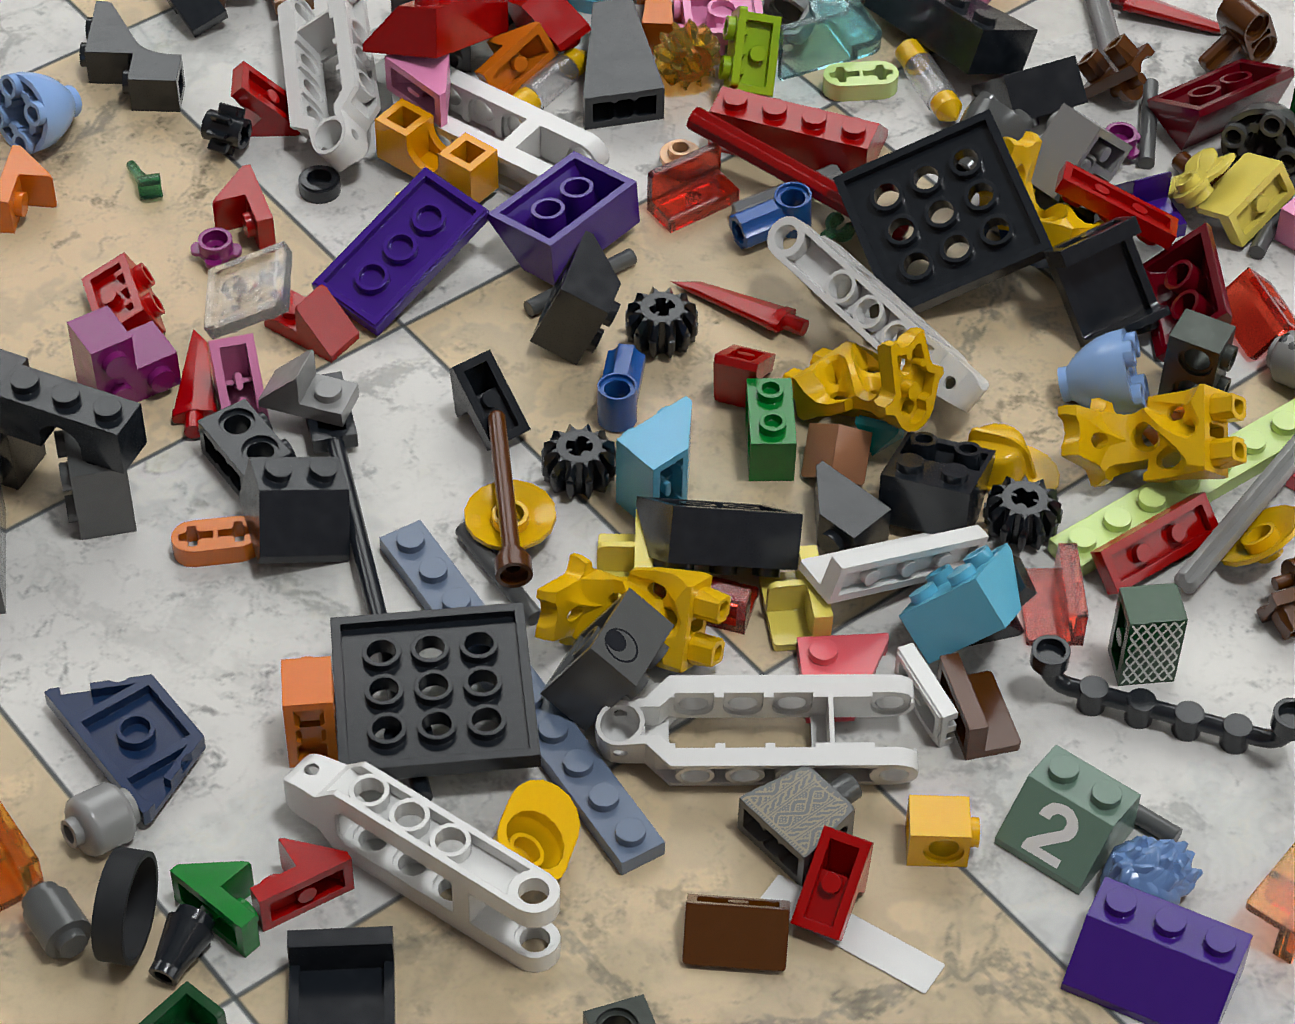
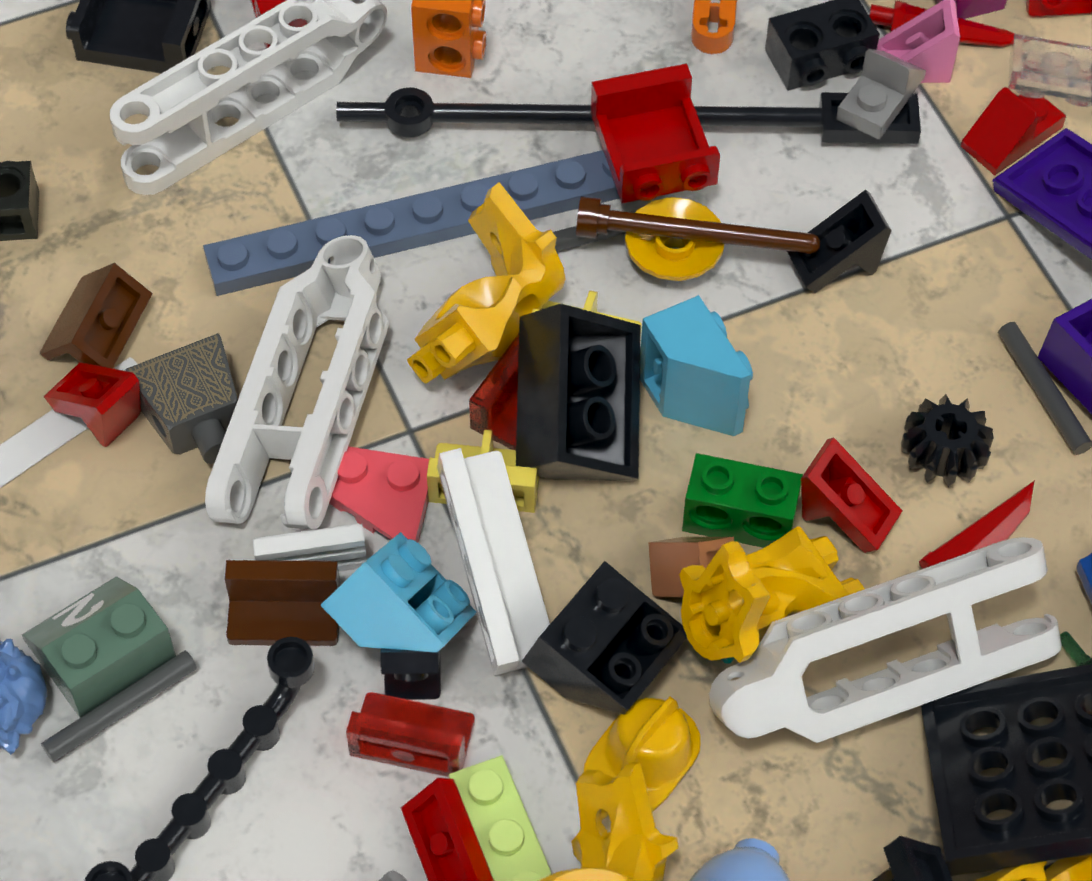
camera: 105 degrees right, 10 degrees up
black slope [239,457,350,564] -> none
black piece [330,602,541,779] -> none
yellow piece [493,780,580,880] -> none
black slope [530,231,621,365] -> none
dark grey brick [540,588,674,731] -> none
black gear [541,424,616,500] -> none
blue piece [597,343,646,432] -> none
slope [814,461,891,554] -> none
yellow brick [905,795,980,867] -> none
black gear [983,474,1063,552] -> none
panel [1108,583,1188,686] -> none
none -> red panel [591,63,720,203]

